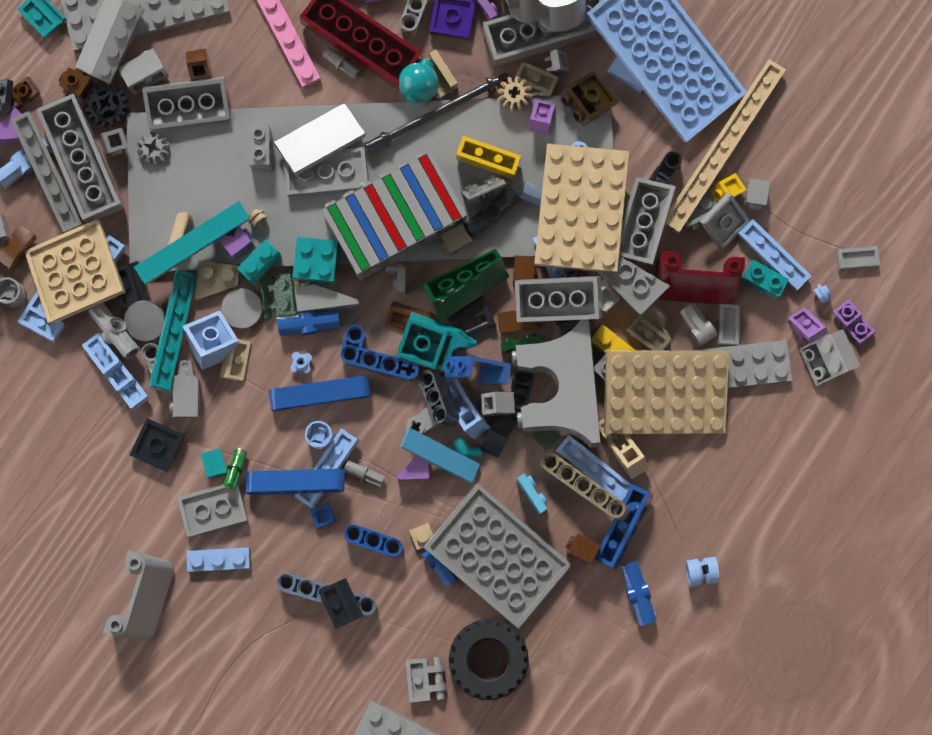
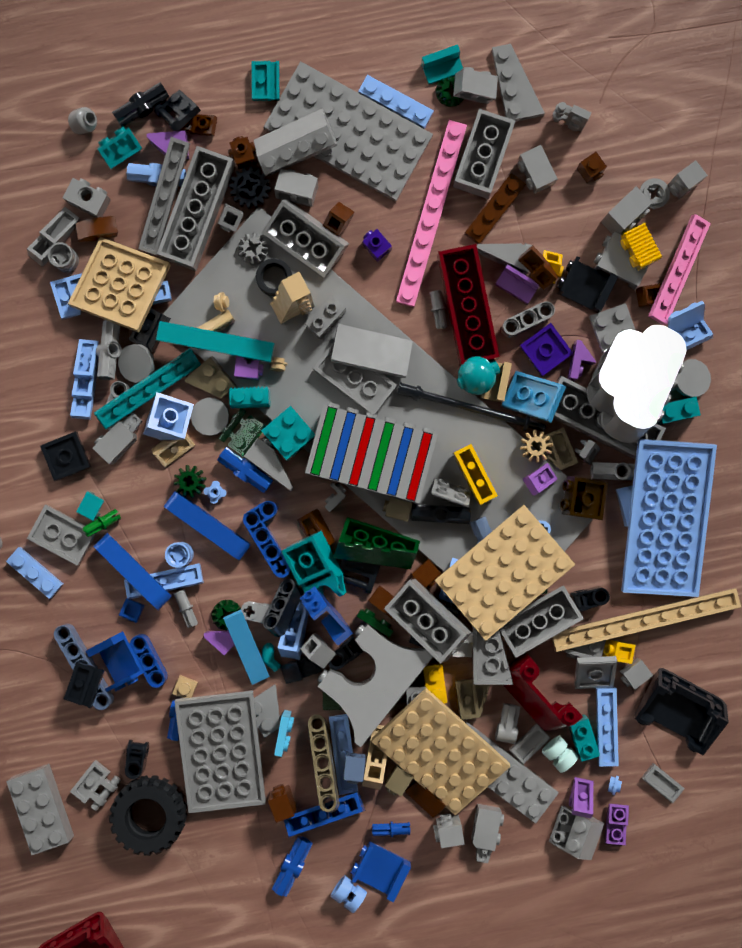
camera: 45 degrees right, 5 degrees up
none -> blue panel [86,631,144,692]
none -> black piece [125,740,149,779]
none -> dark green gear [173,465,207,498]
none -> dark green gear [211,600,241,631]
none -> tan plate [214,292,229,312]
none -> light grey wing [254,684,281,738]
none -> black tyre [256,258,292,297]
none -> tan wedge [270,272,315,324]
none -> sand blue brick [343,752,366,784]
none -> blue panel [350,841,411,903]
none -> dark purple brick [362,229,392,262]
none -> blue axle [372,821,410,837]
none -> dark tan brick [385,764,413,797]
none -> reddish brown slope [405,780,446,818]
none -> light grey brick [433,814,465,848]
none -> light grey hinge [471,804,504,863]
none -> dark azure tile [501,371,566,423]
none -> light aqua wheel [542,735,579,773]
none -> light grey piece [590,462,635,480]
none -> black windscreen [634,668,729,756]

